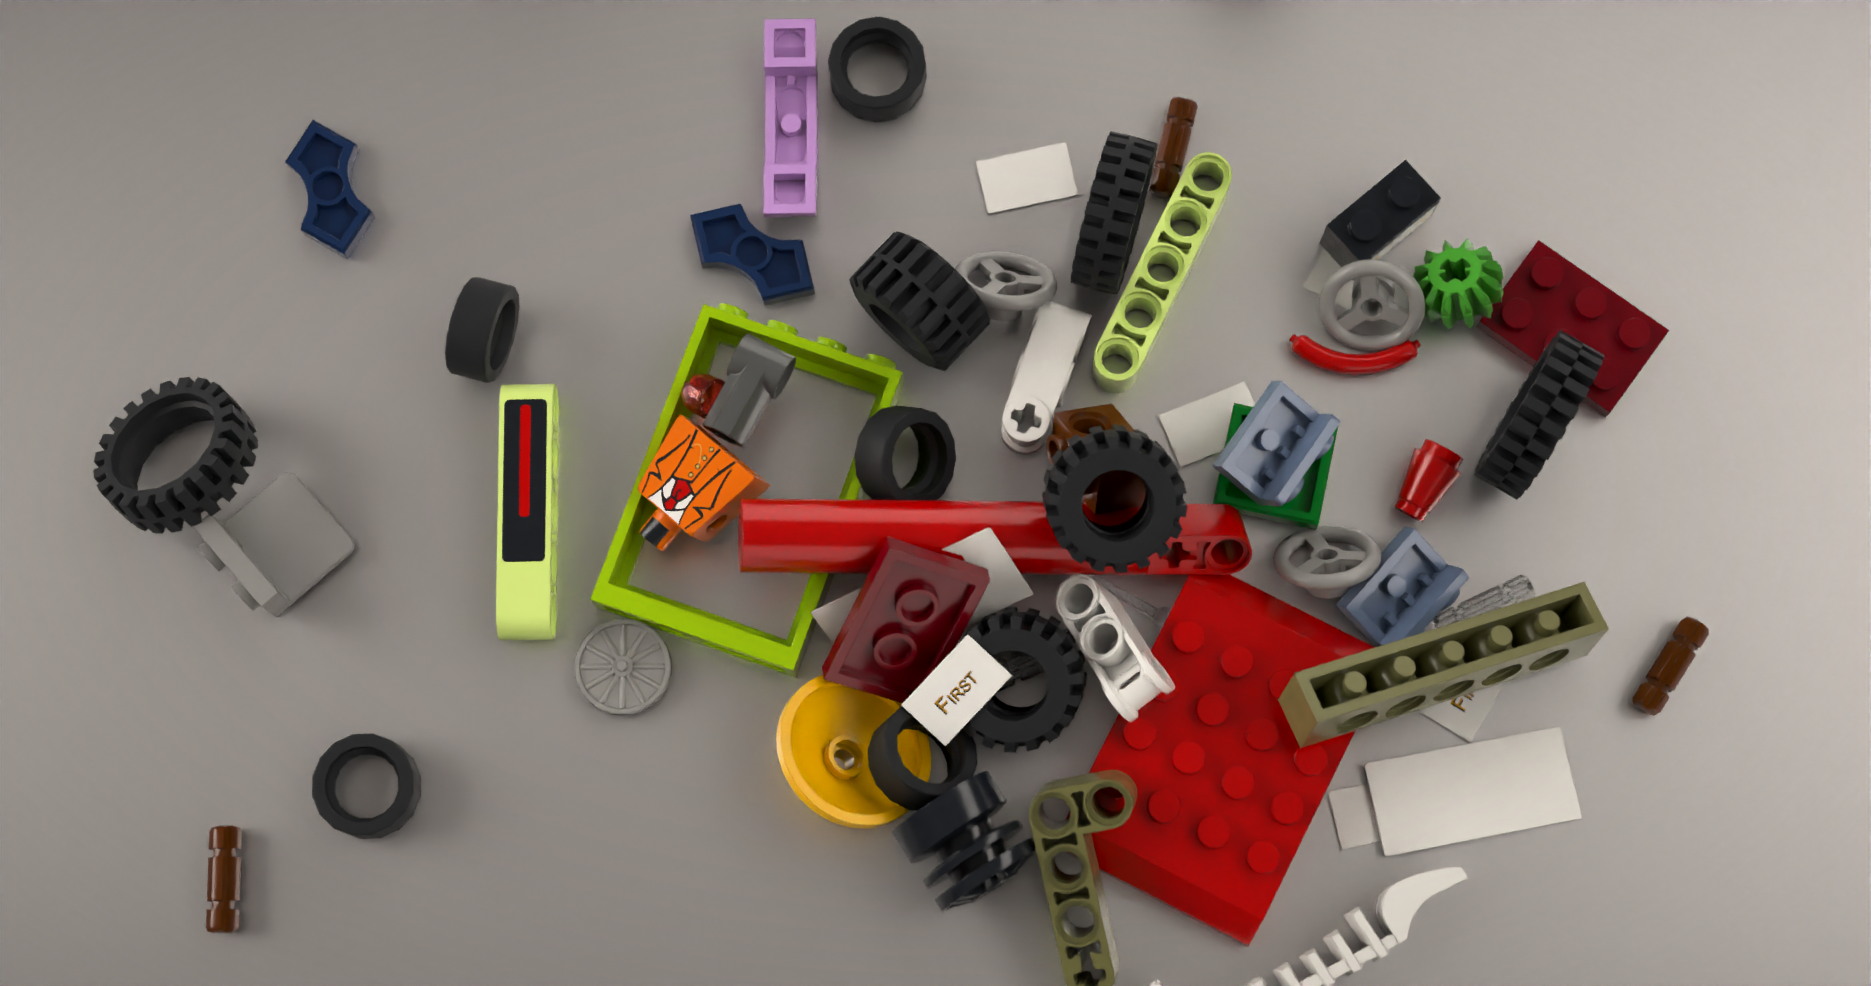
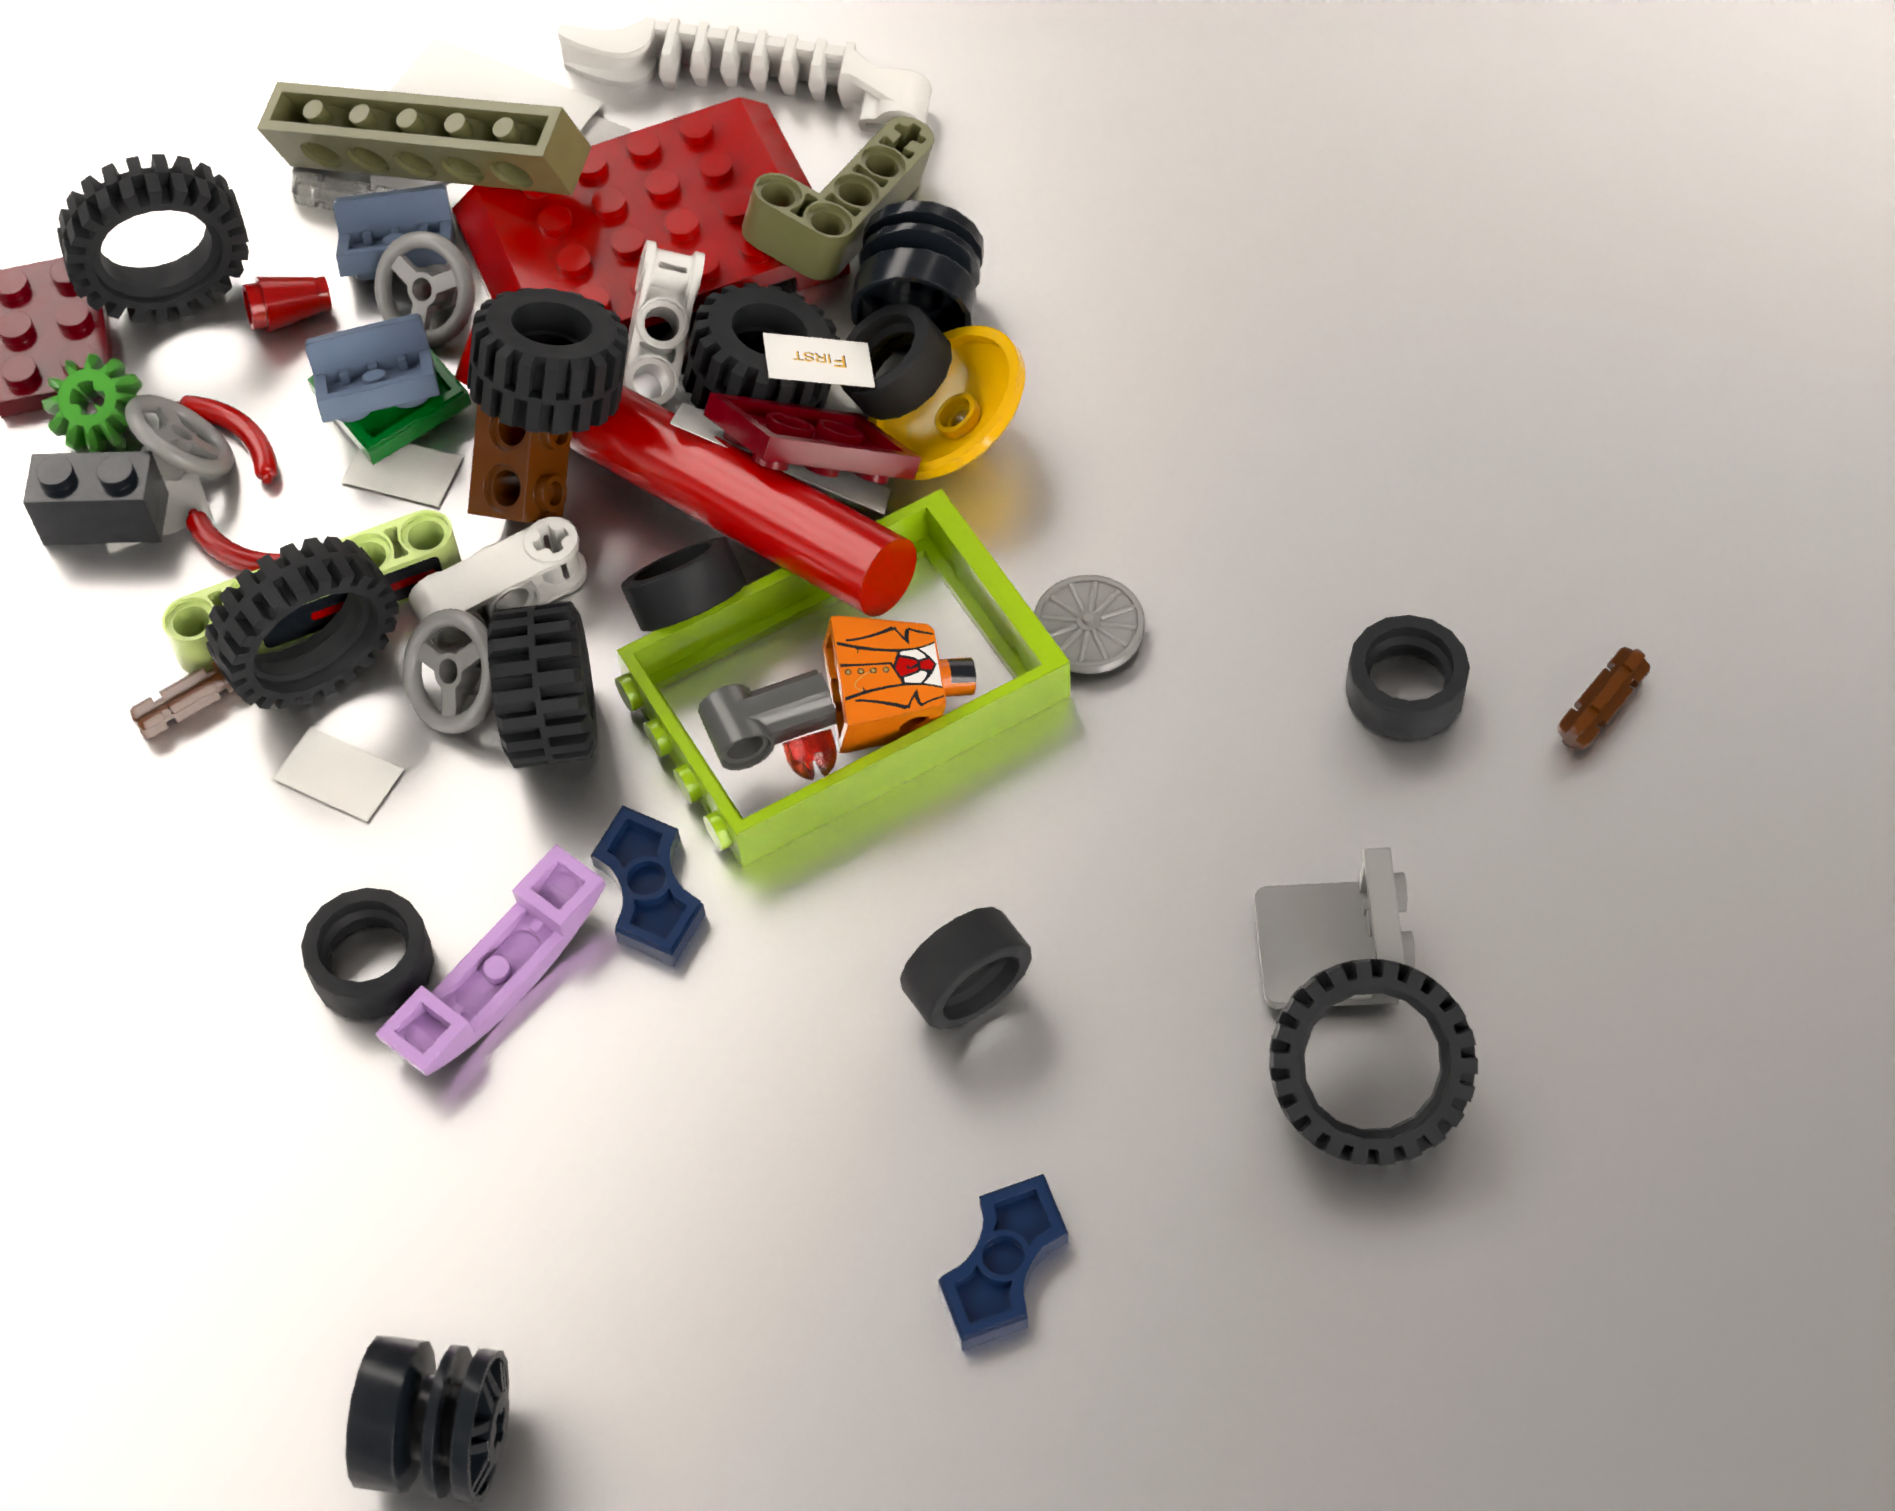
camera: 140 degrees left, 20 degrees down
beam [496,384,559,640] -> none
reddish brown axle [1632,616,1709,716] -> none
none -> red piece [185,509,280,572]

